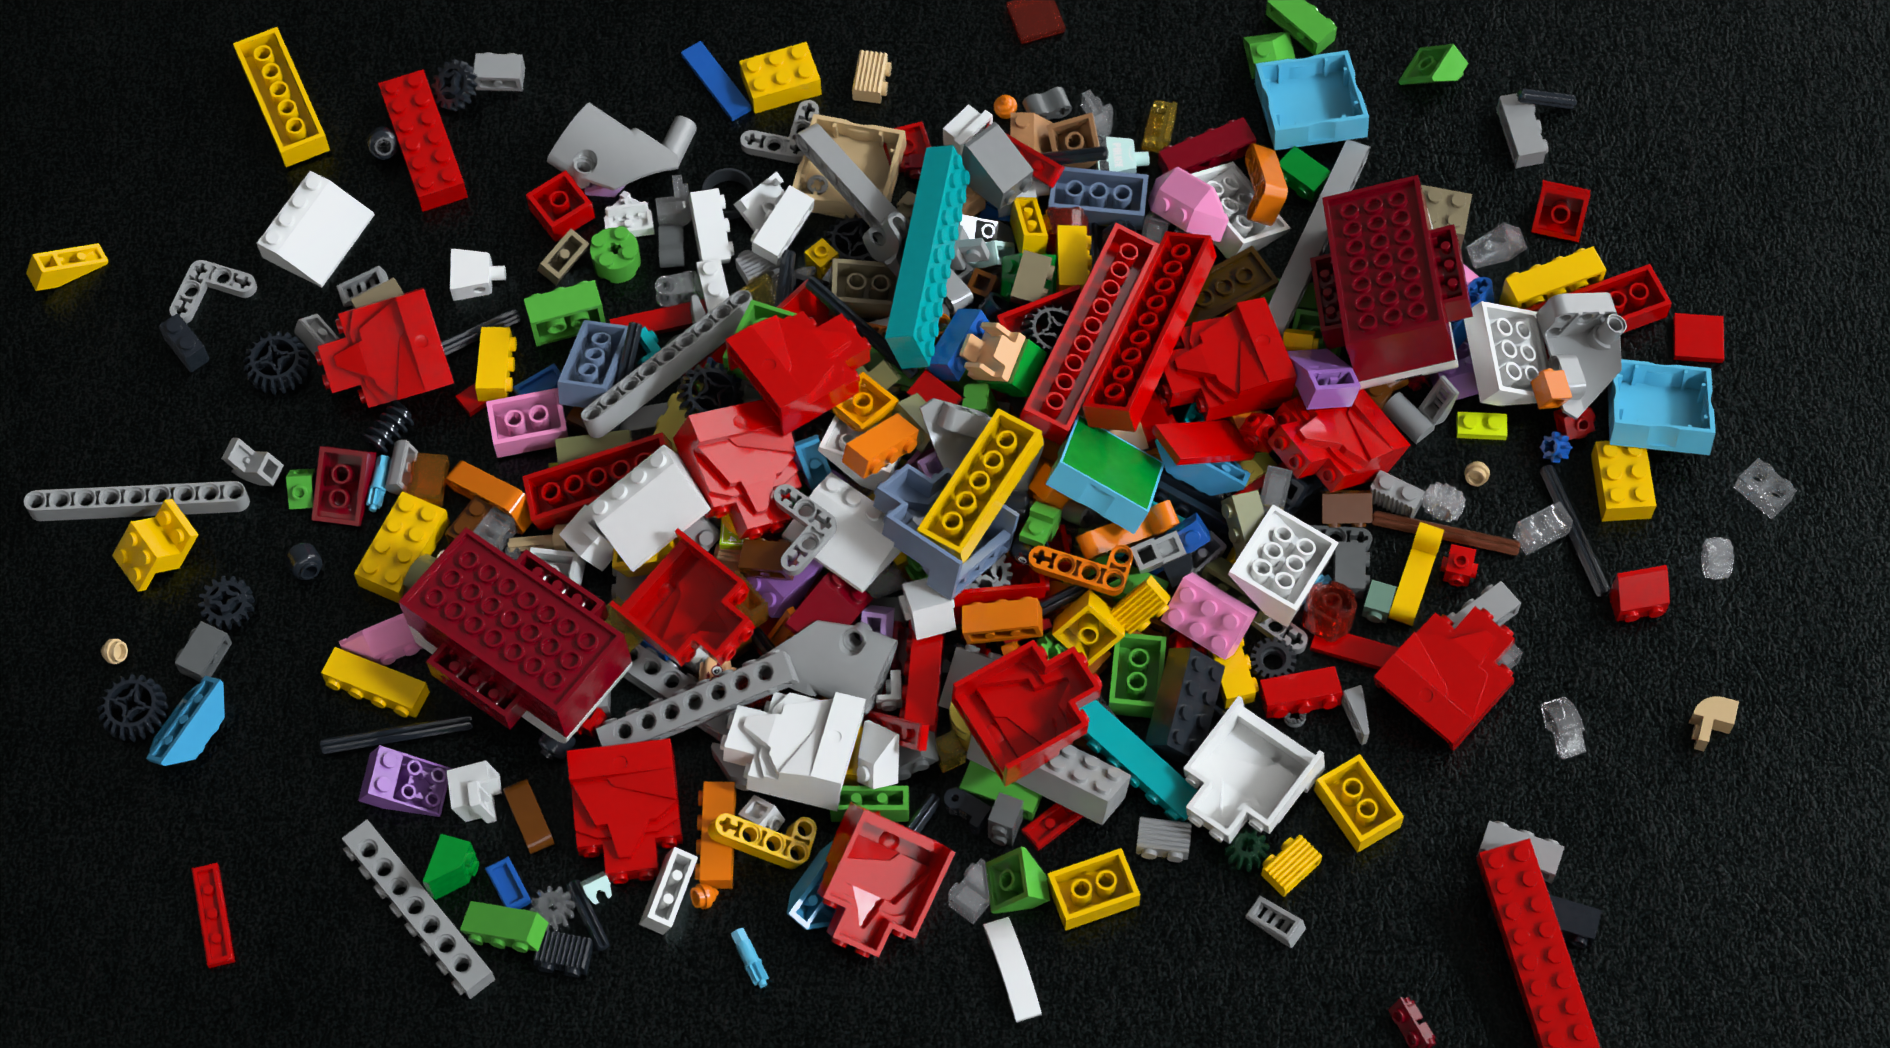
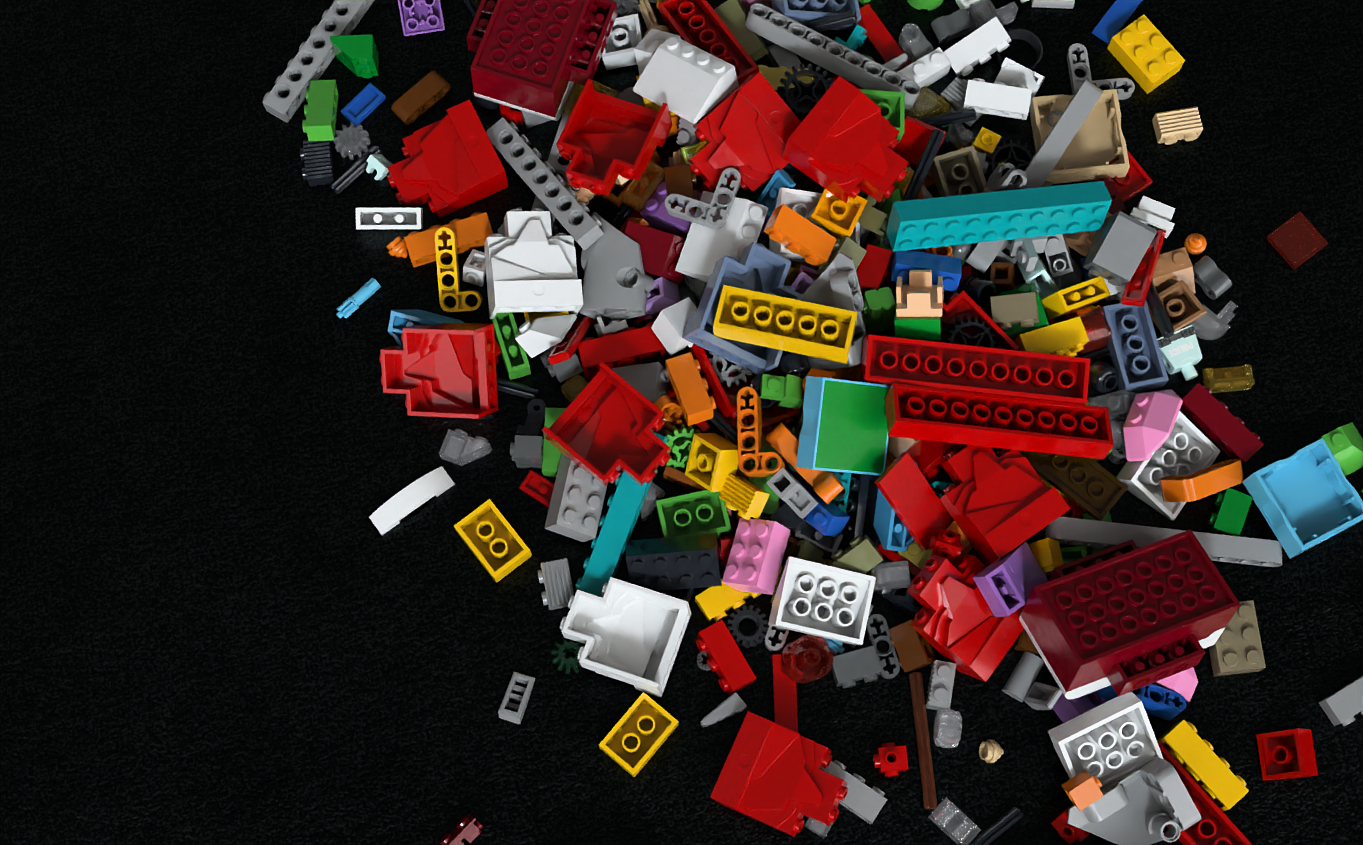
camera: 70 degrees right, 10 degrees up
white plate [447,760,502,823] -> none
bright green slope [984,847,1050,913] -> none
yellow brick [1261,835,1322,897] -> none
sand green brick [1362,580,1396,623] -> none
yellow beam [1388,522,1444,626] -> none
neon yellow plate [1456,412,1507,440] -> none
clear slope [1466,222,1527,268] -> none
blue gear [1540,432,1572,463] -> none

